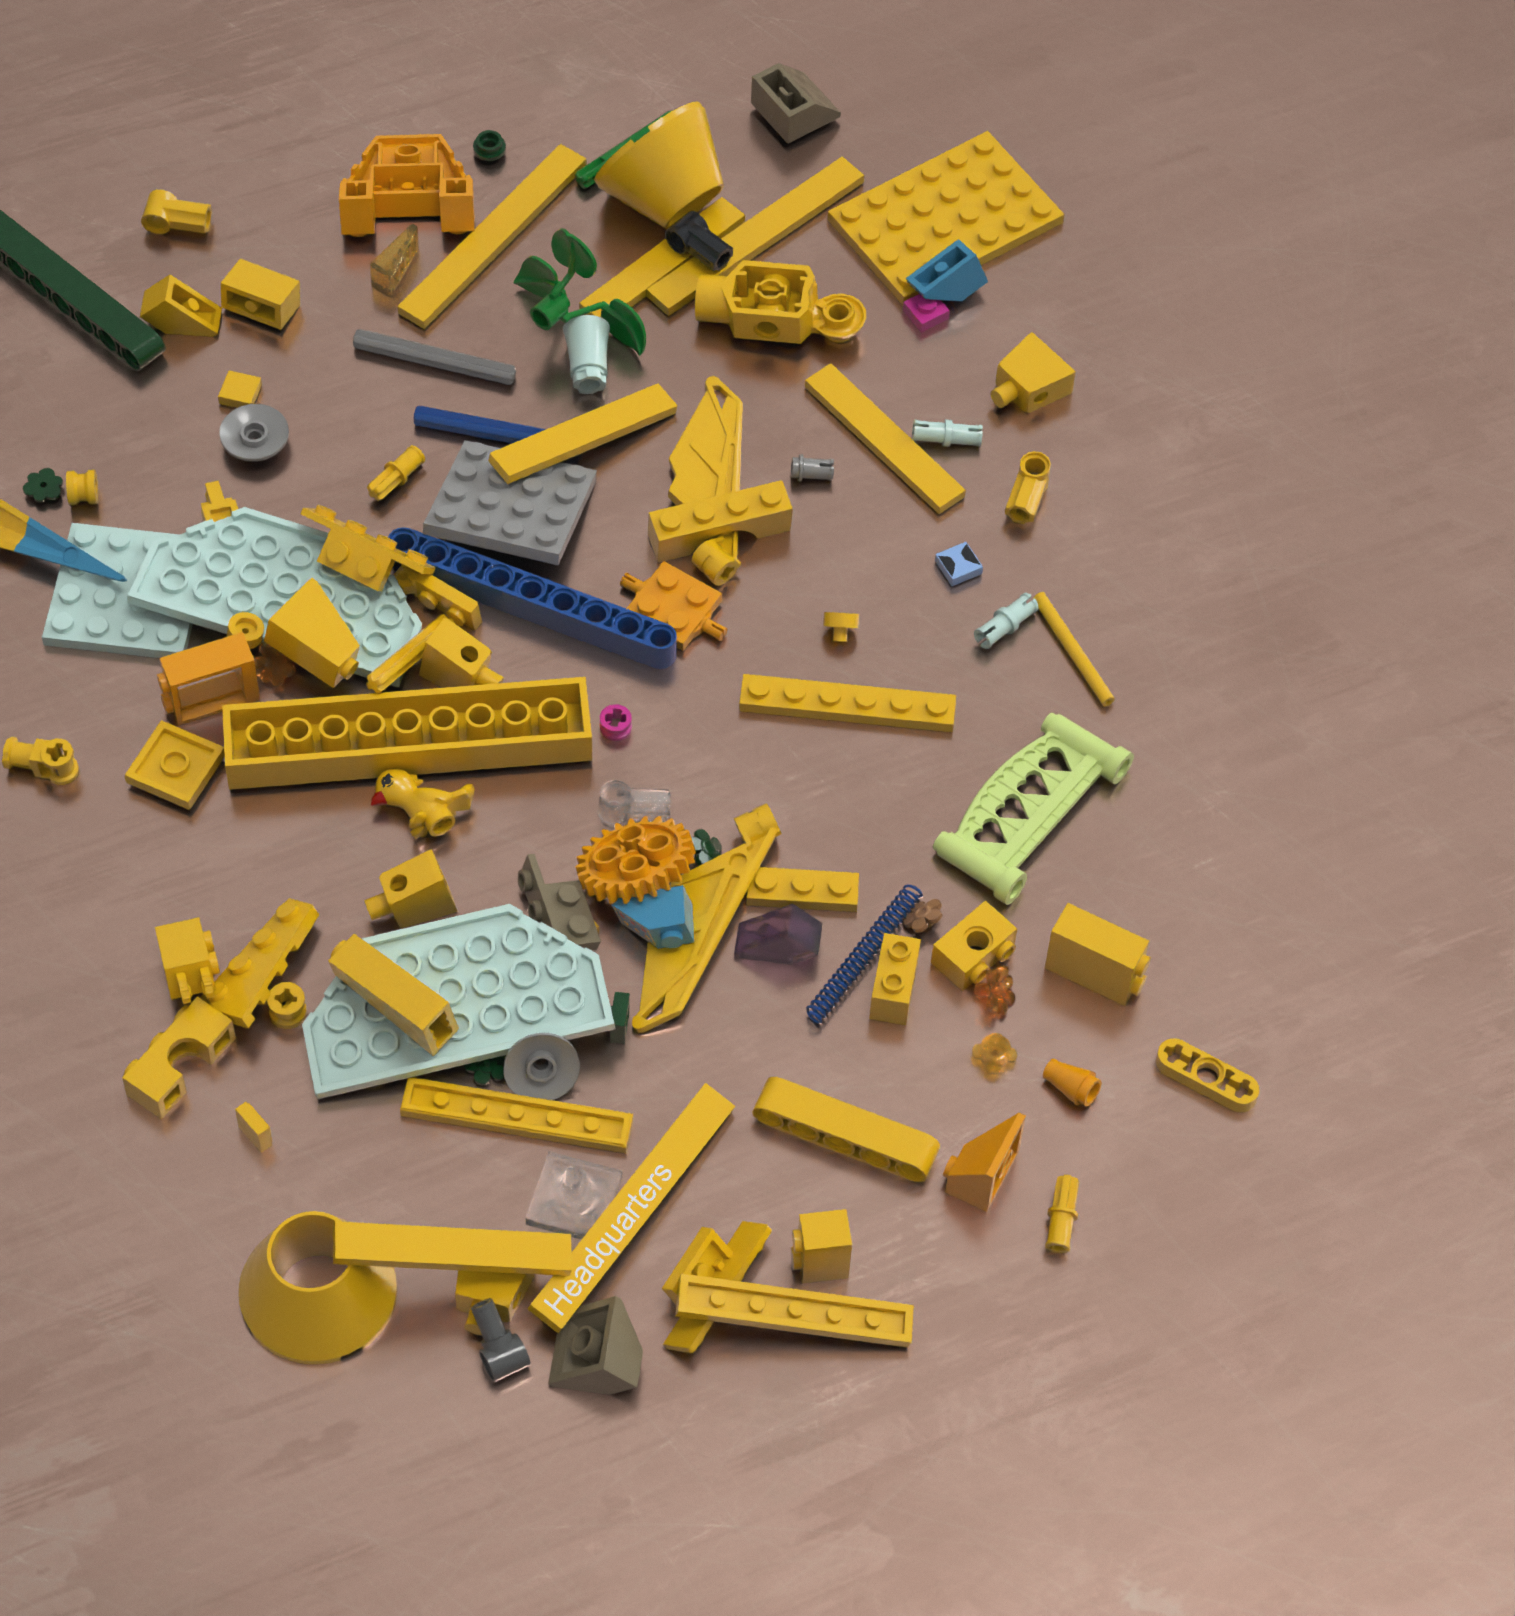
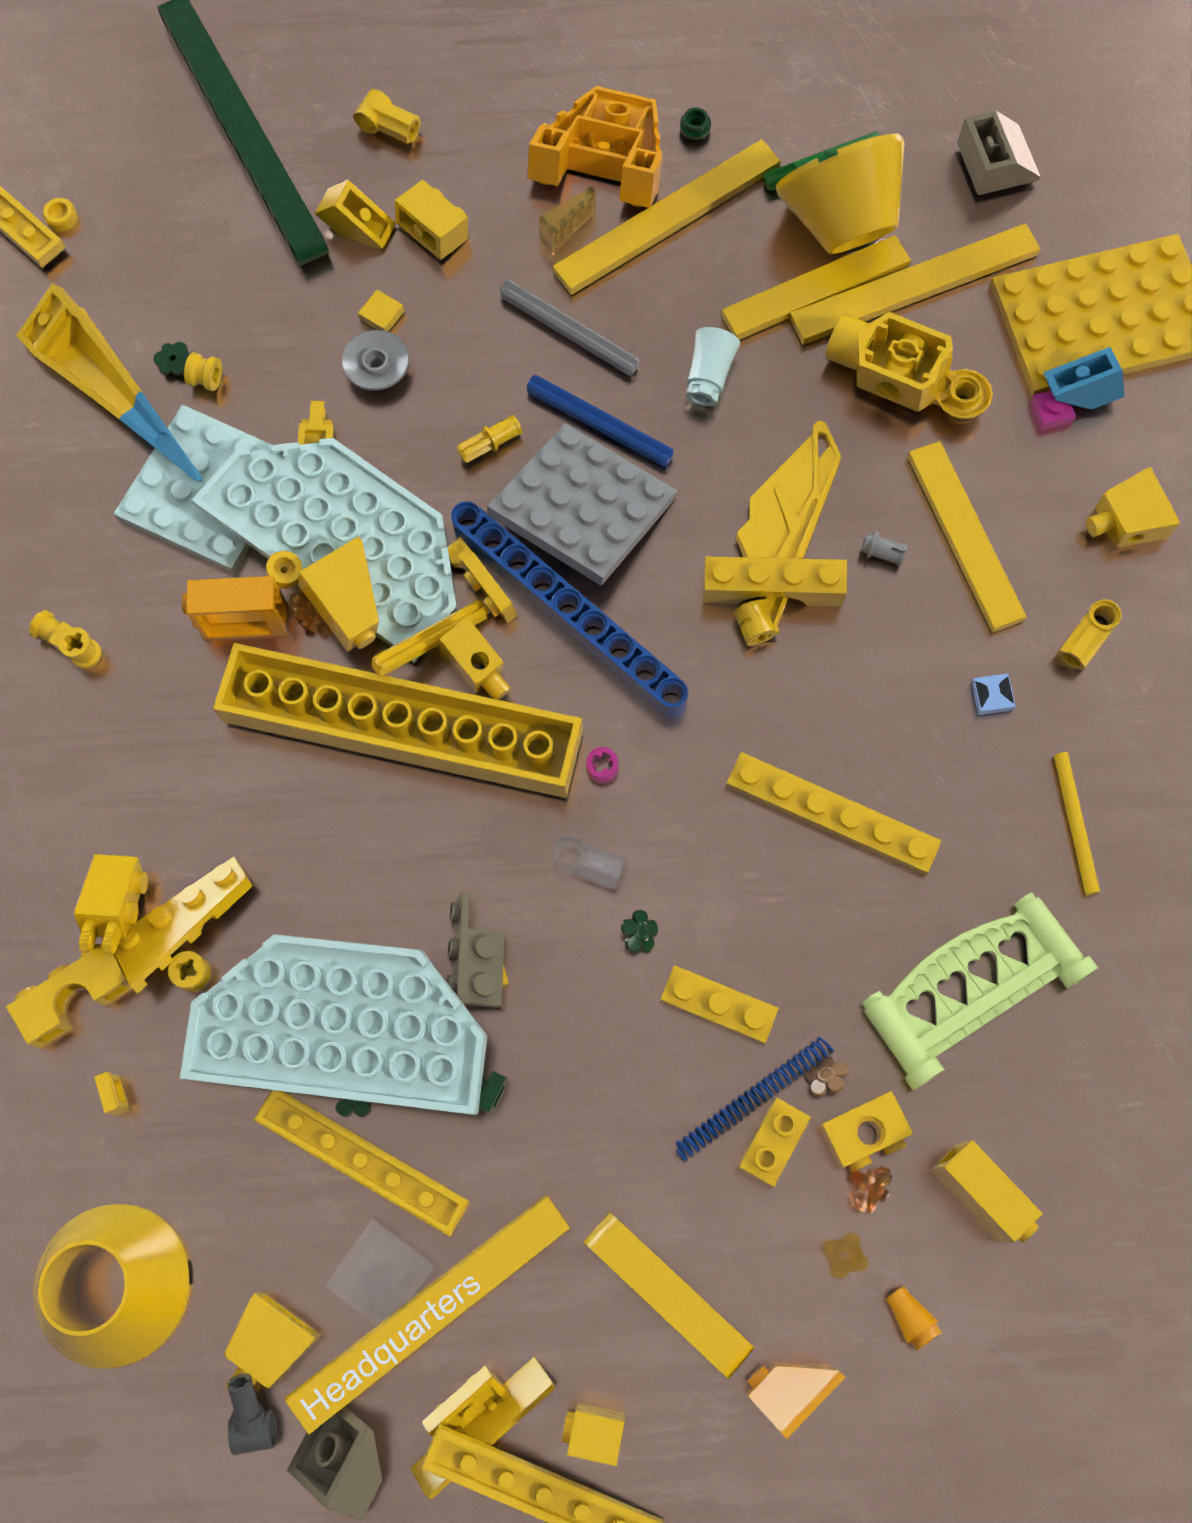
camera: 25 degrees right, 15 degrees up
yellow plate [125,720,225,810] -> none
yellow bracket [300,505,435,591] -> none
yellow slope [328,934,459,1056] -> none
yellow tile [333,1221,572,1276] -> none
yellow torso [364,849,458,928] -> none
yellow animal [371,769,475,839] -> none
yellow tile [488,383,678,484] -> none
light grey dish [503,1033,580,1100] -> none
green plant [513,228,646,356] -> none
light orange gear [575,816,696,904] -> none
dark azure slope [611,885,694,949] -> none
light orange plate [620,561,728,651] -> none
yellow wing [632,803,782,1033] -> none
black piece [665,211,733,272] -> none
slope [734,903,823,965] -> none
yellow tile [823,612,859,642] -> none
light aqua pin [912,419,983,447] -> none
light aqua pin [974,593,1039,649] -> none
yellow axle [1045,1174,1079,1253] -> none
yellow beam [1156,1038,1259,1112] -> none

